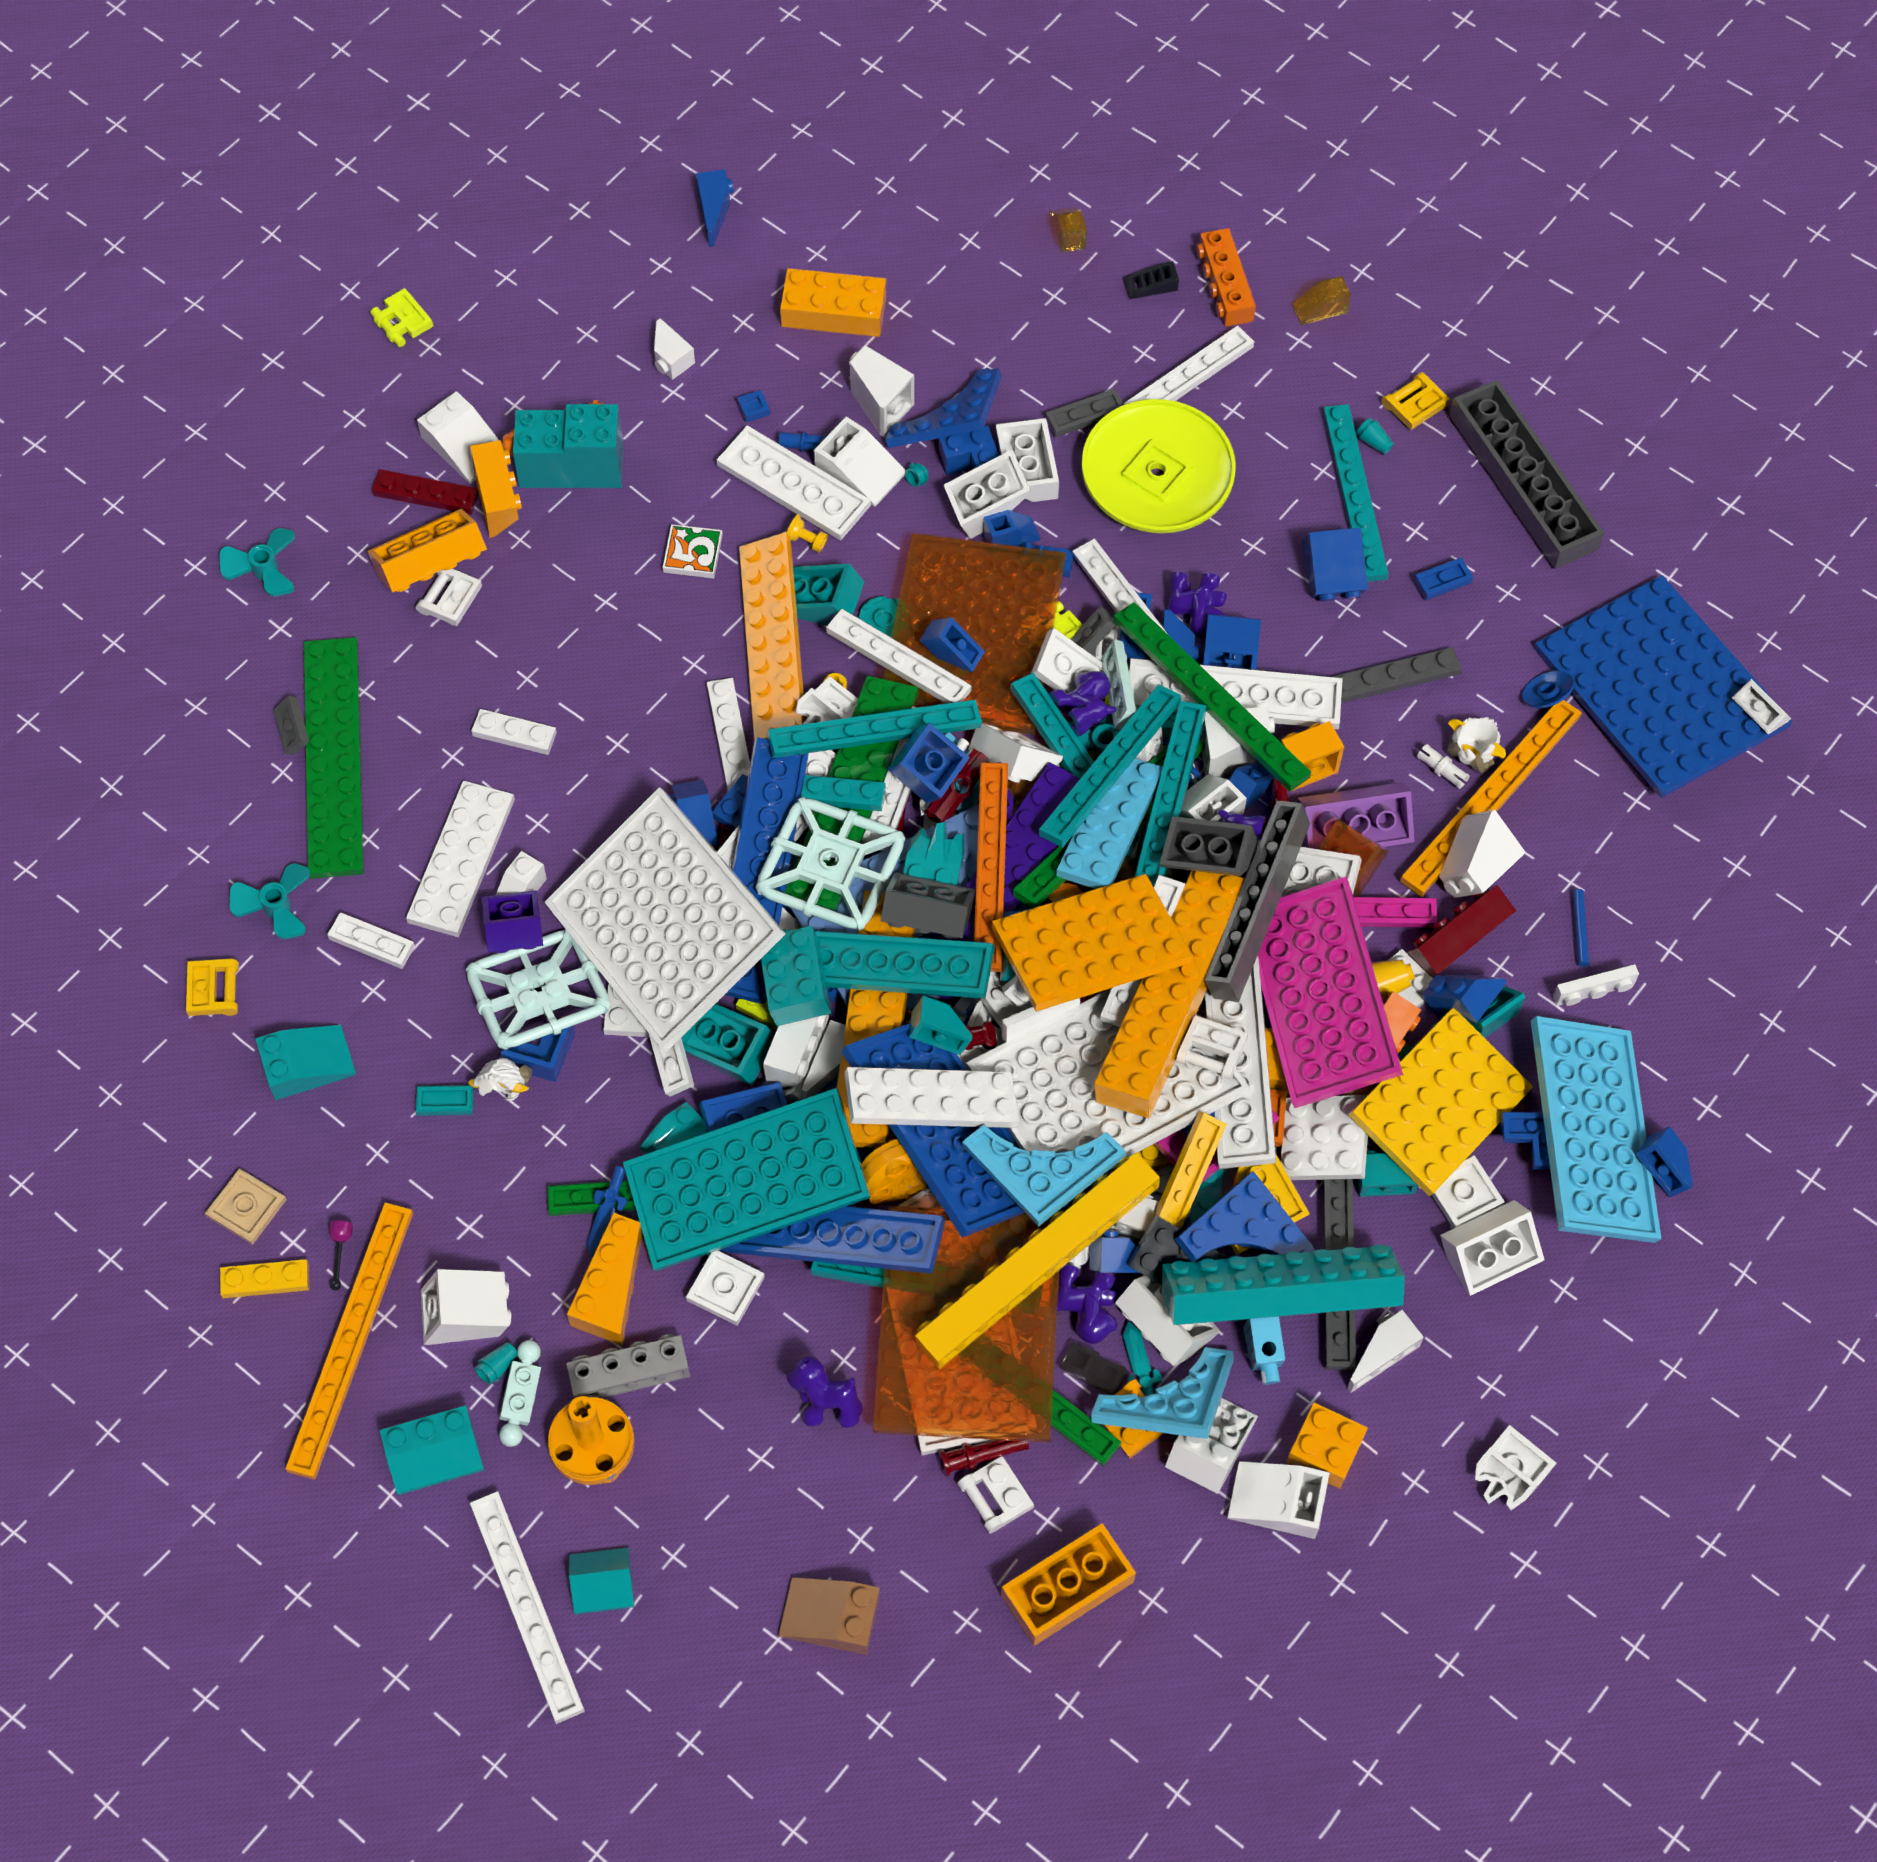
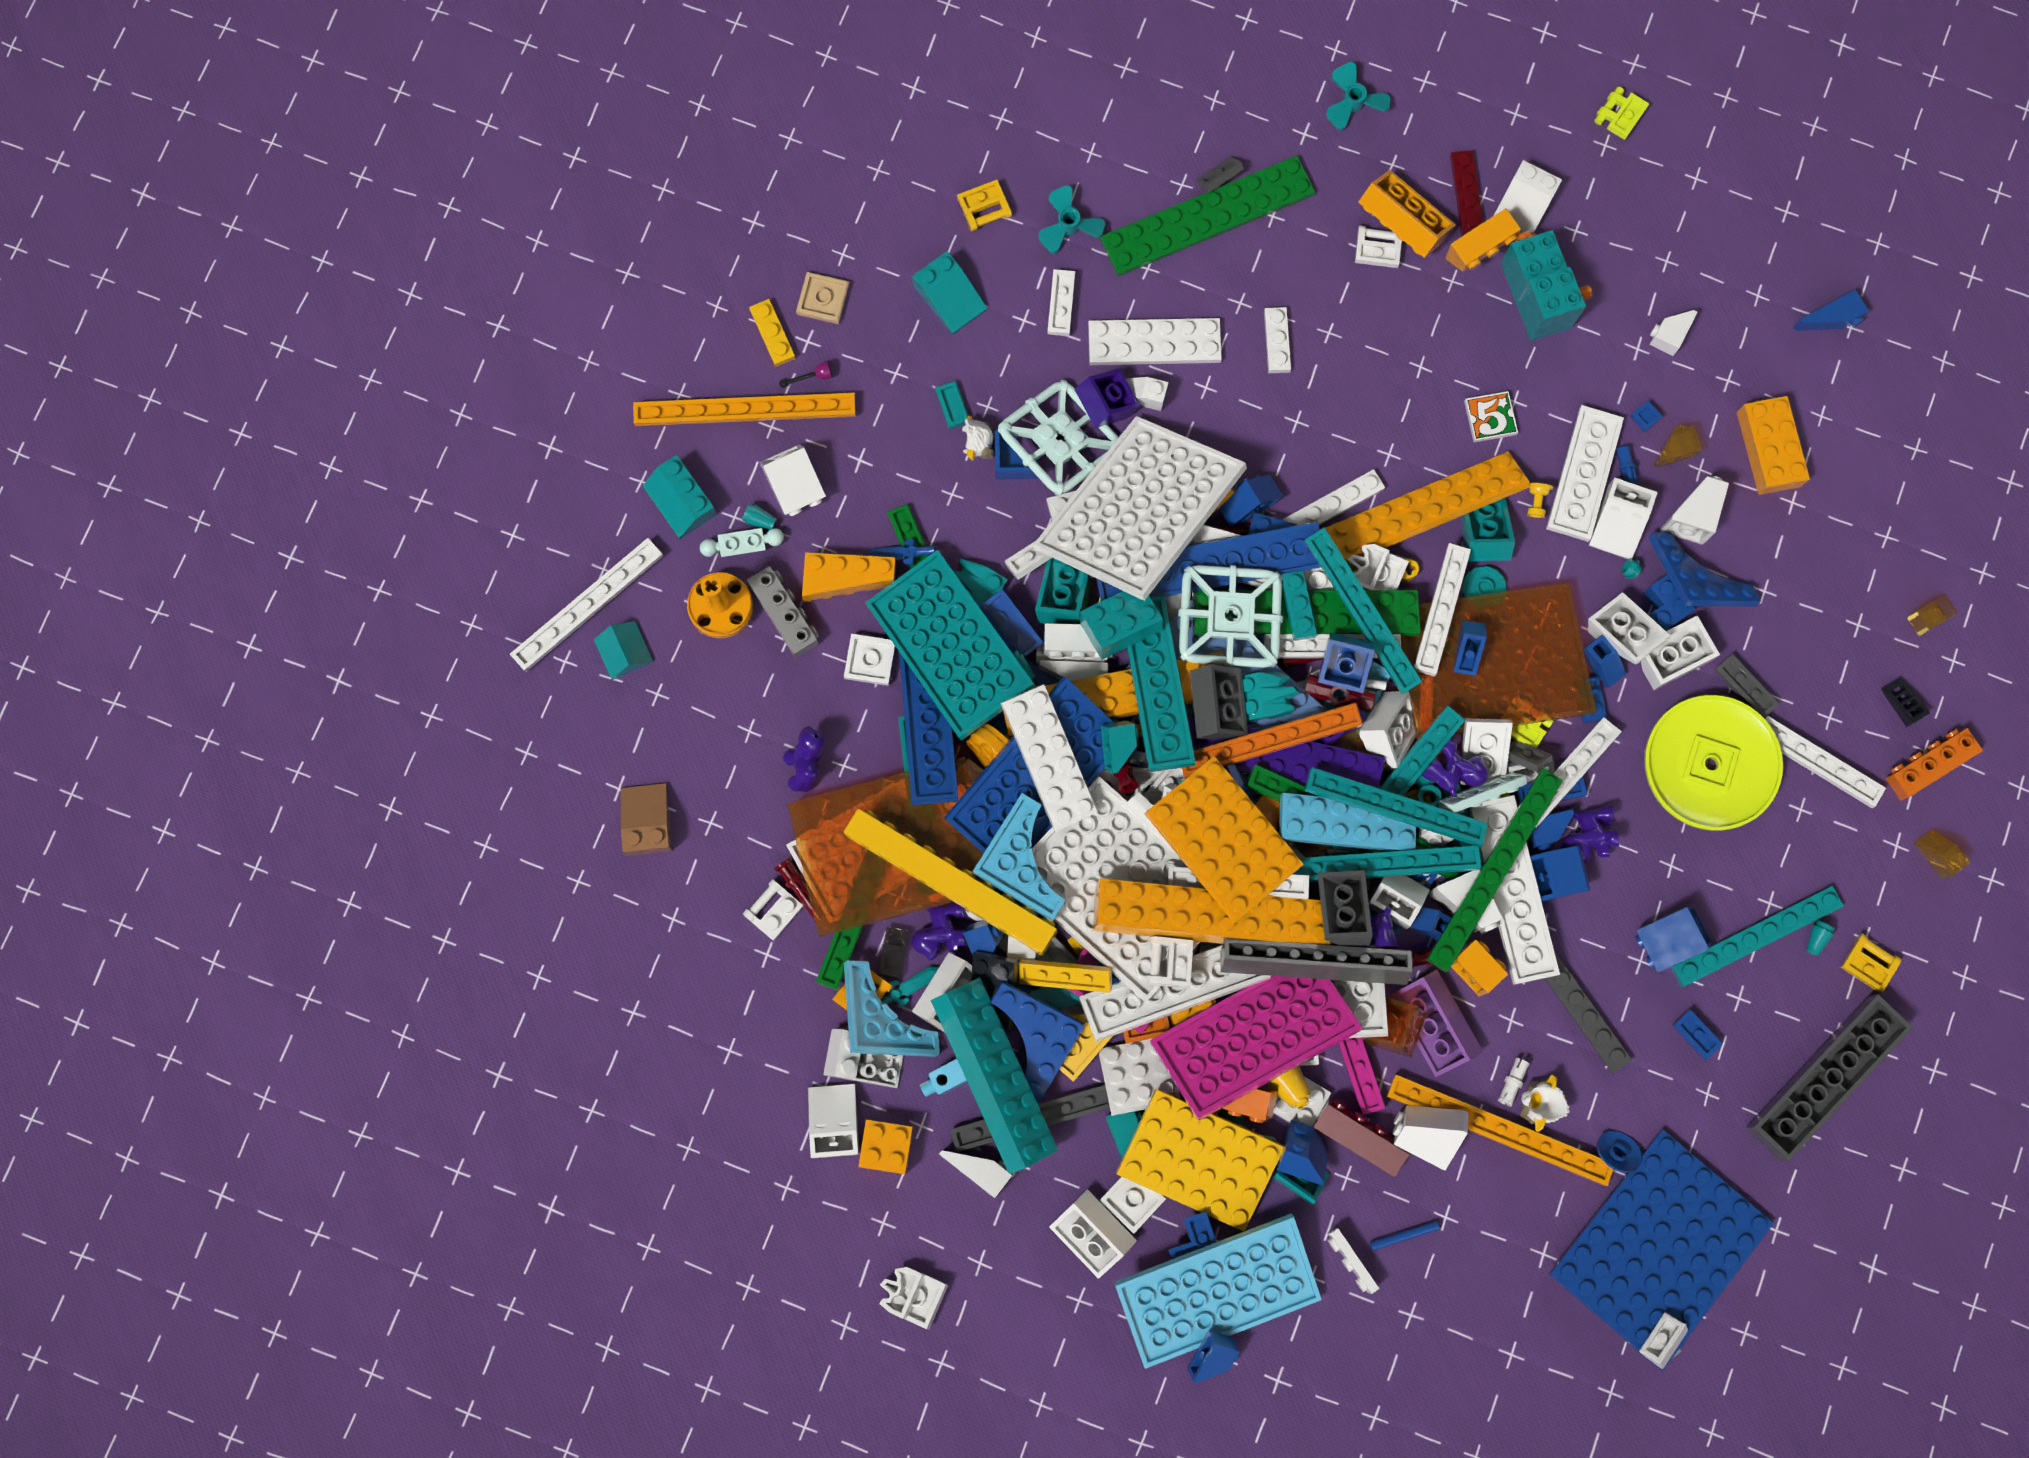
camera: 70 degrees right, 15 degrees up
light orange brick [1001,1523,1136,1646] -> none
none -> clear yellow slope [1654,425,1703,468]

